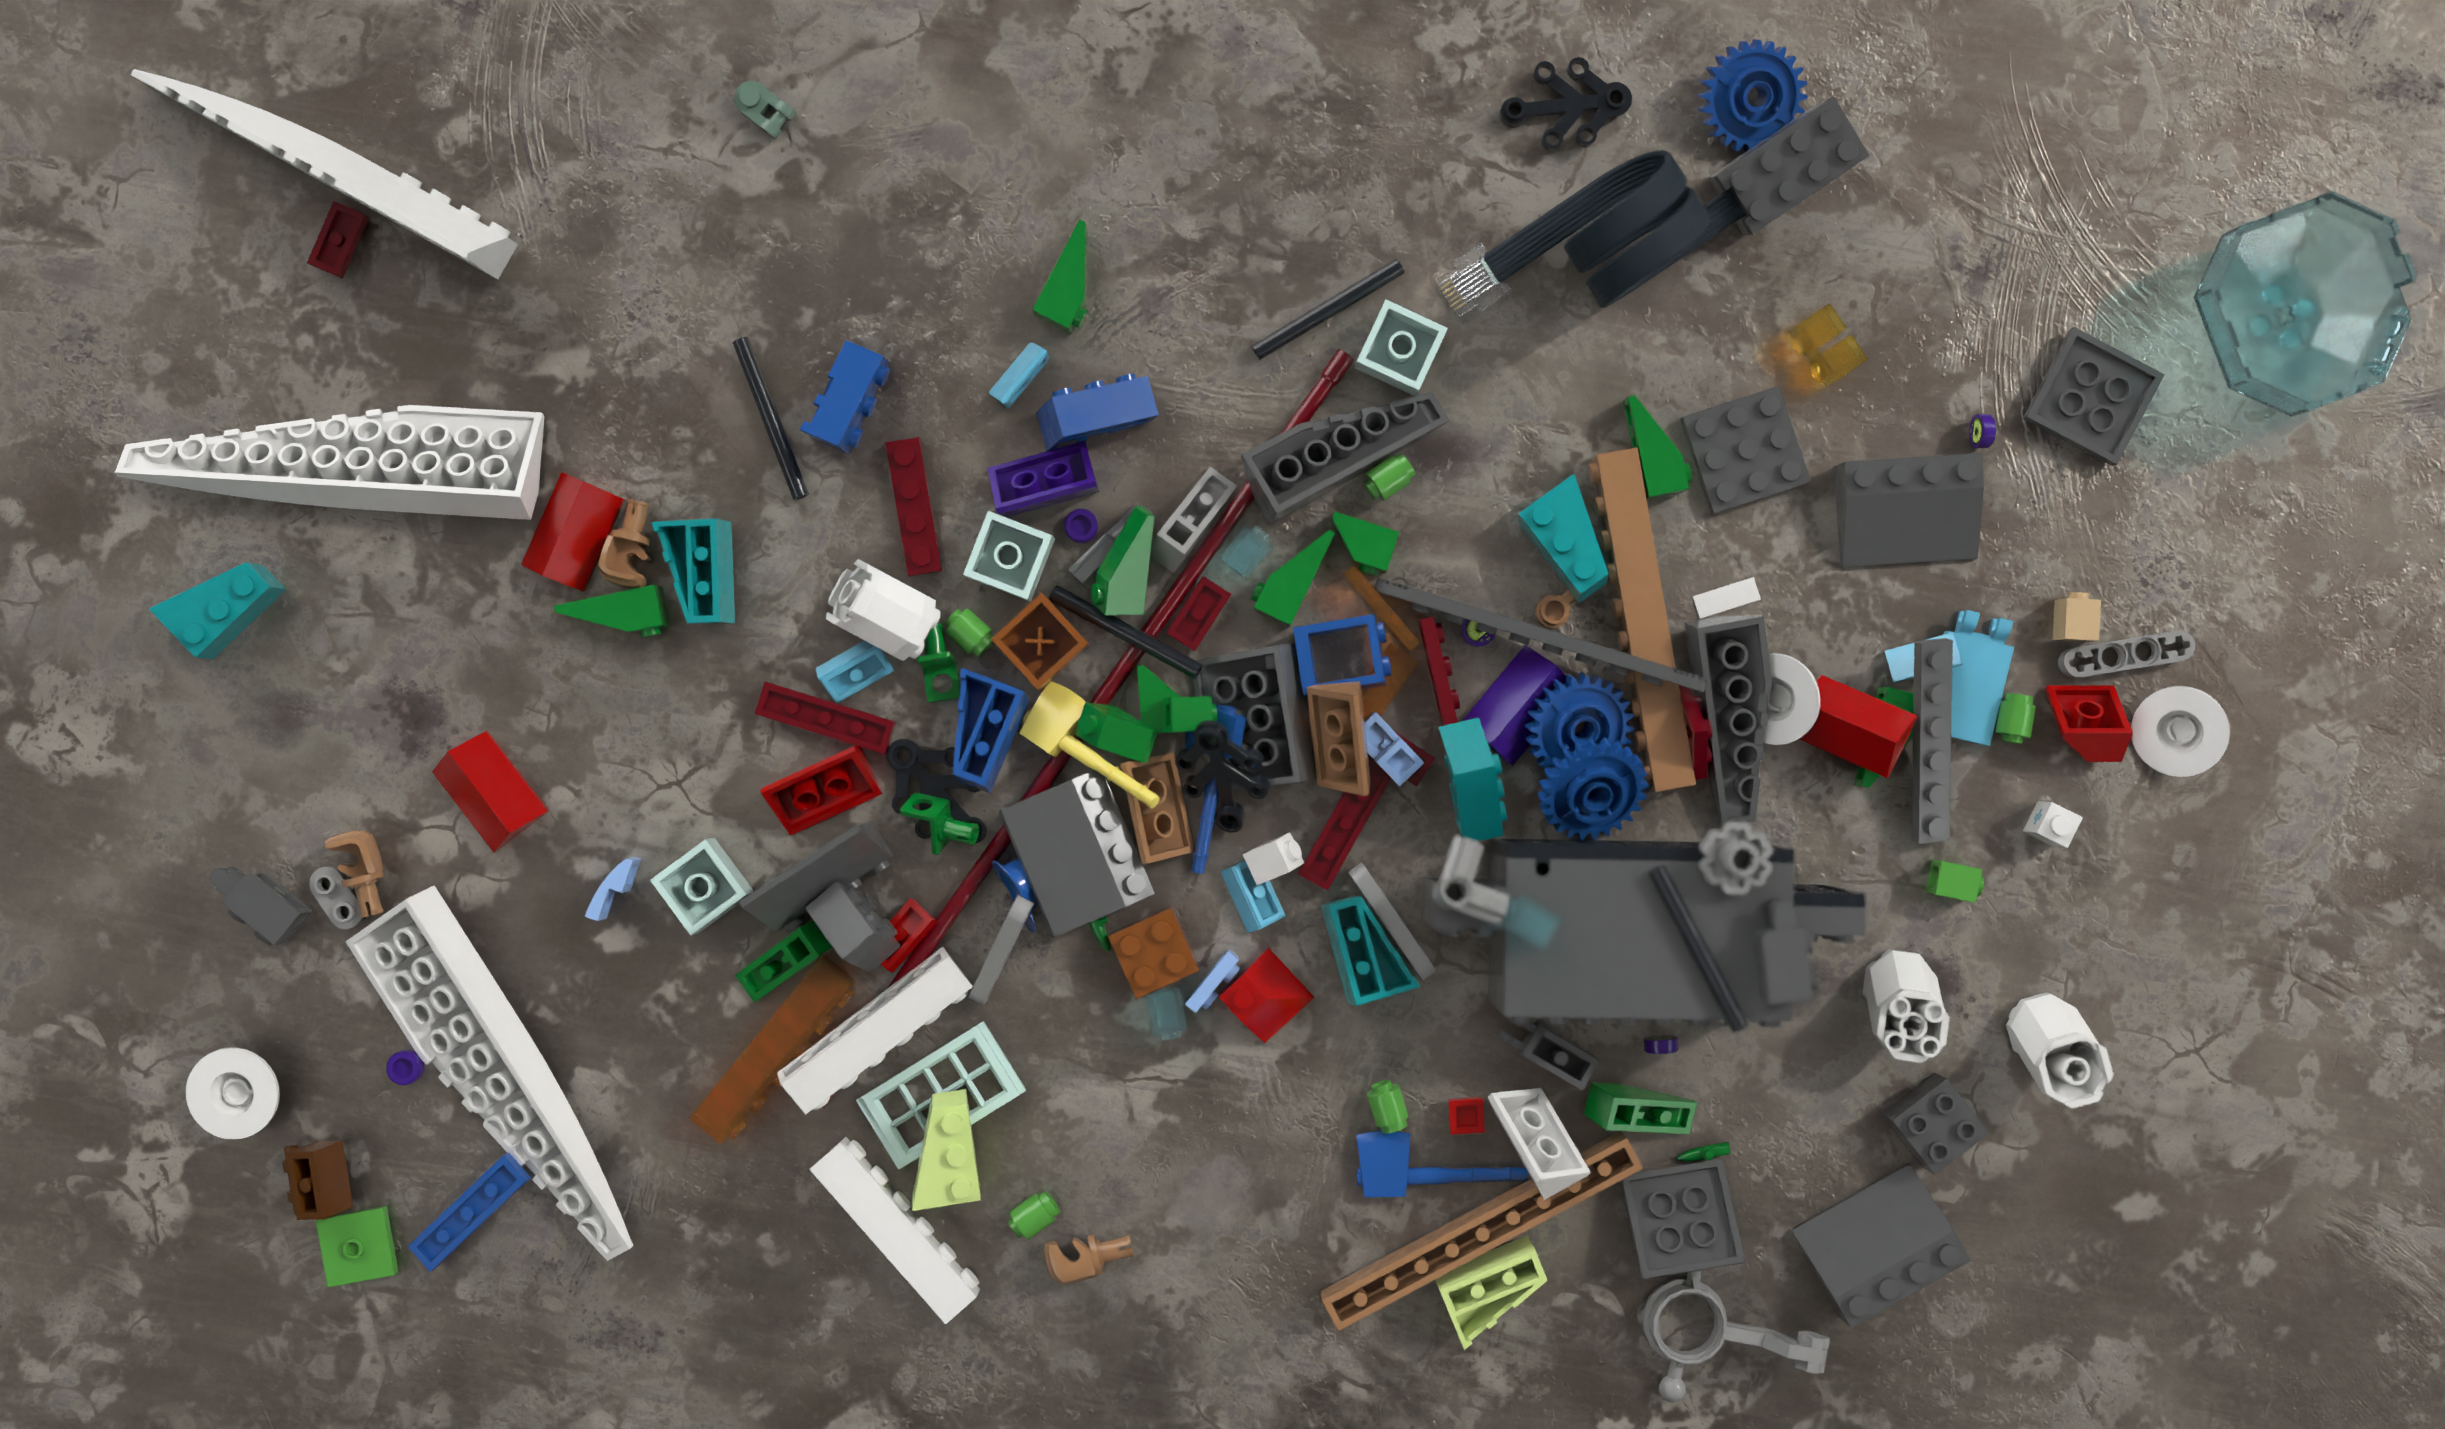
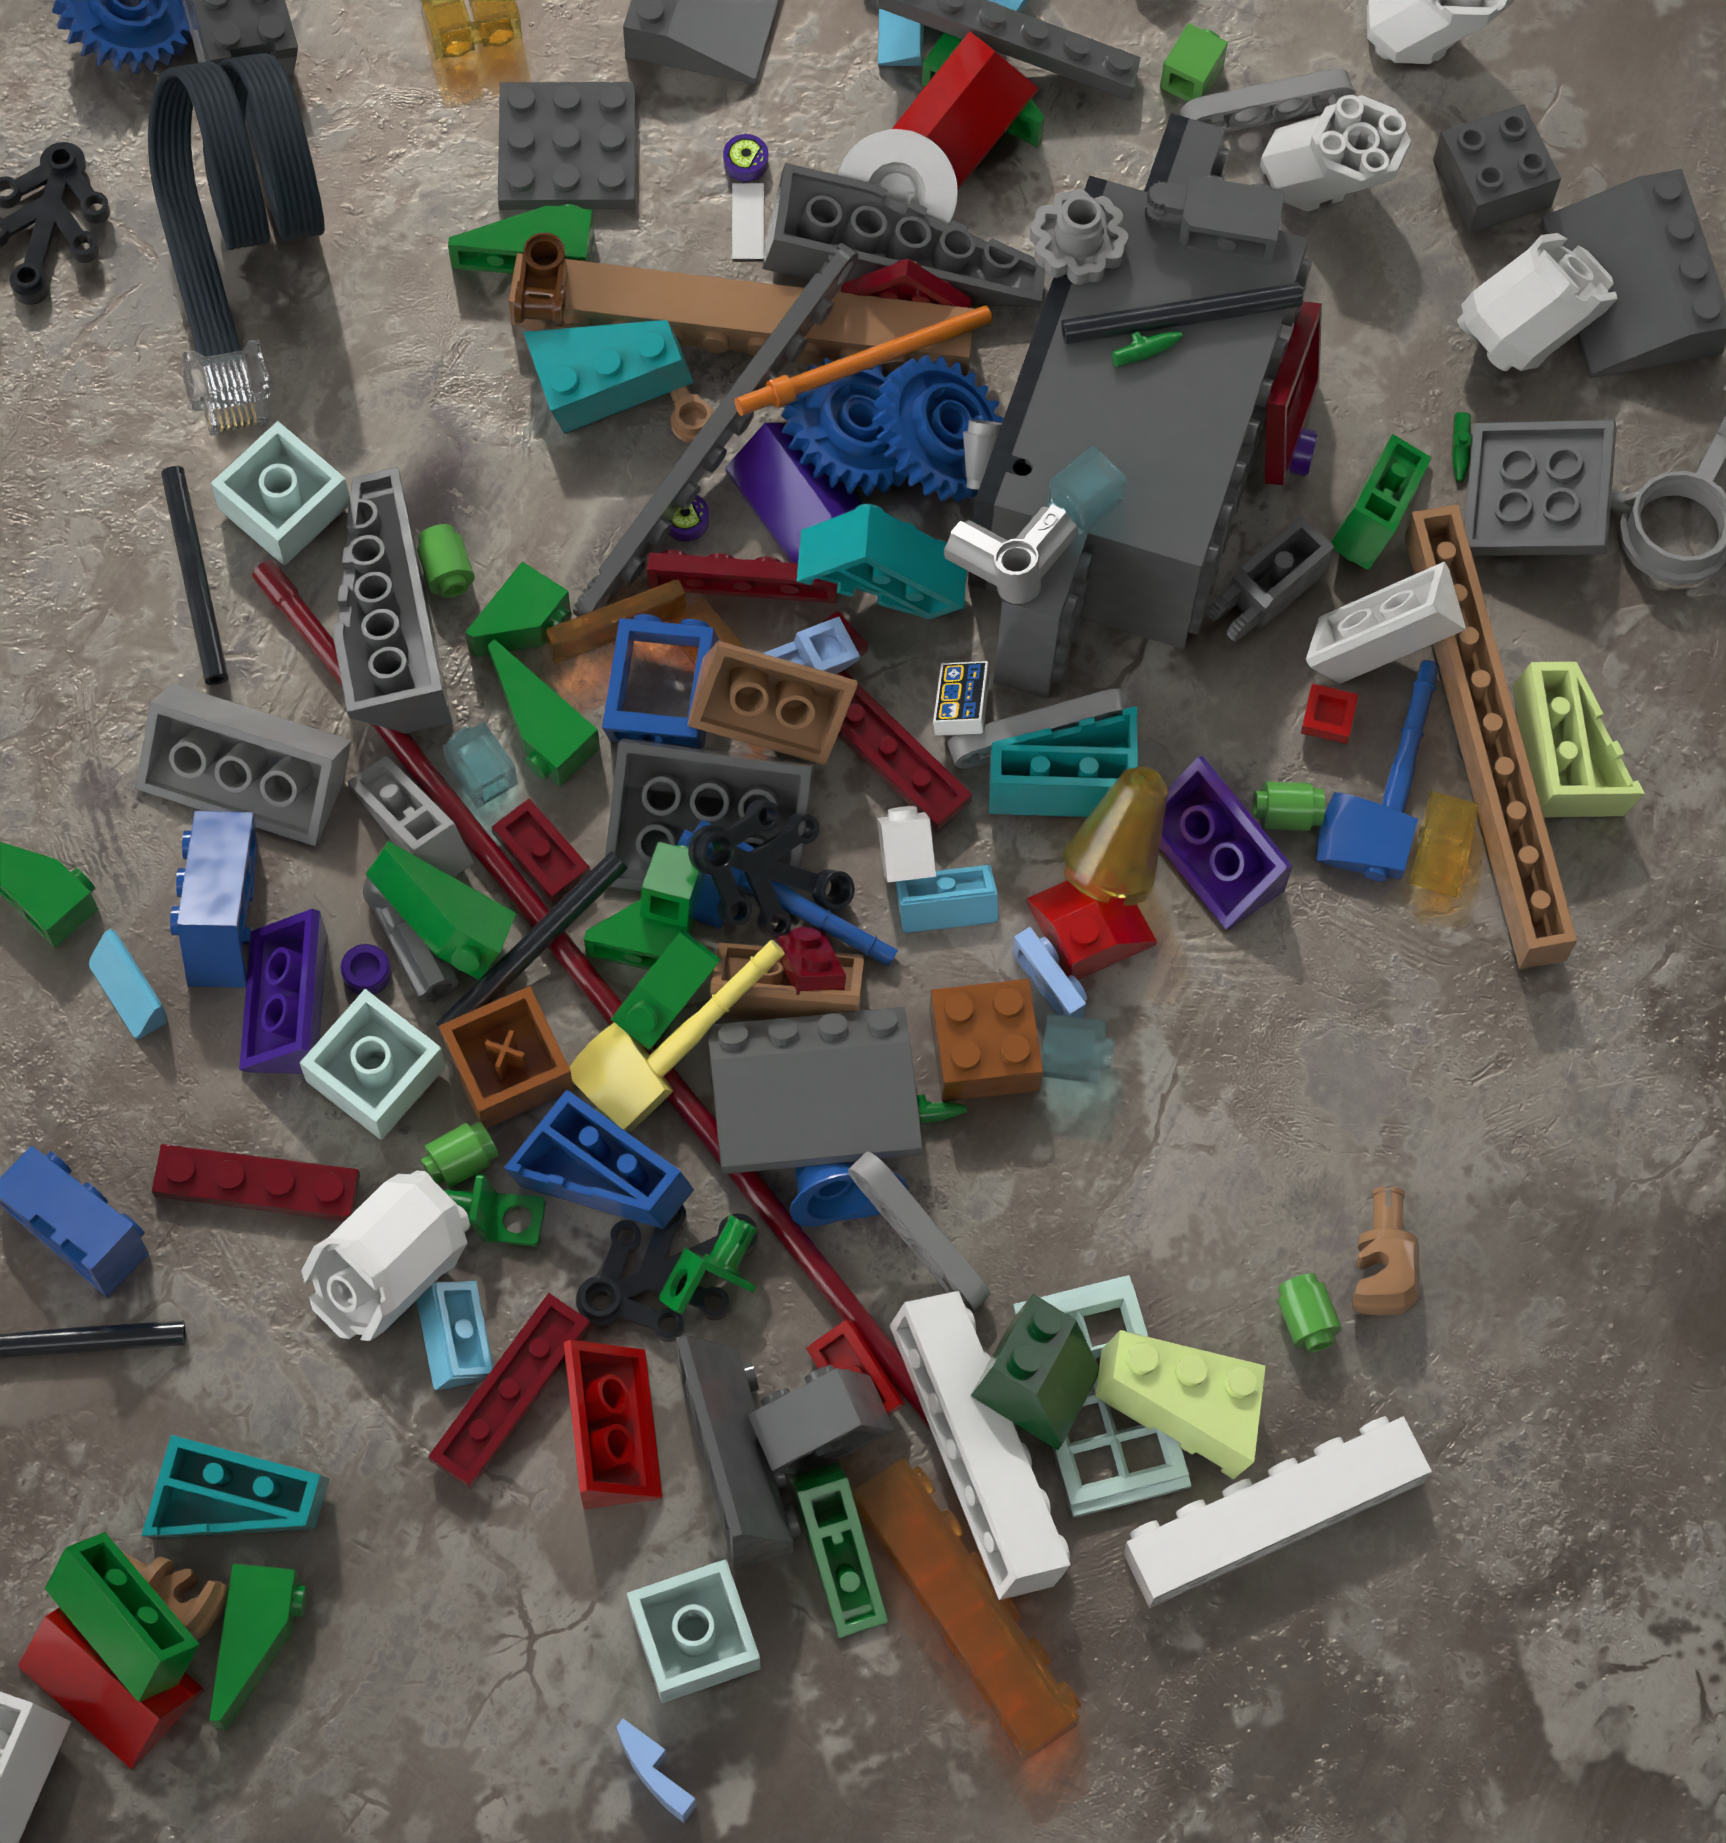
camera: 80 degrees left, 20 degrees down
none -> green brick [44,1532,200,1703]
none -> light grey slope [135,683,352,846]
none -> reddish brown piece [514,232,568,327]
none -> tile [723,134,768,182]
none -> orange bar [734,305,993,416]
none -> dark red plate [775,927,846,995]
none -> tile [933,661,990,736]
none -> light grey cone [963,420,1002,490]
none -> dark green slope [970,1294,1099,1450]
none -> clear yellow cone [1060,766,1168,905]
none -> green helmet [1111,332,1183,368]
none -> dark purple slope [1138,756,1293,930]
none -> light grey beam [1180,68,1354,133]
none -> dark red piece [1265,301,1322,486]
none -> clear yellow slope [1408,791,1478,898]
none -> white brick [1457,233,1618,371]

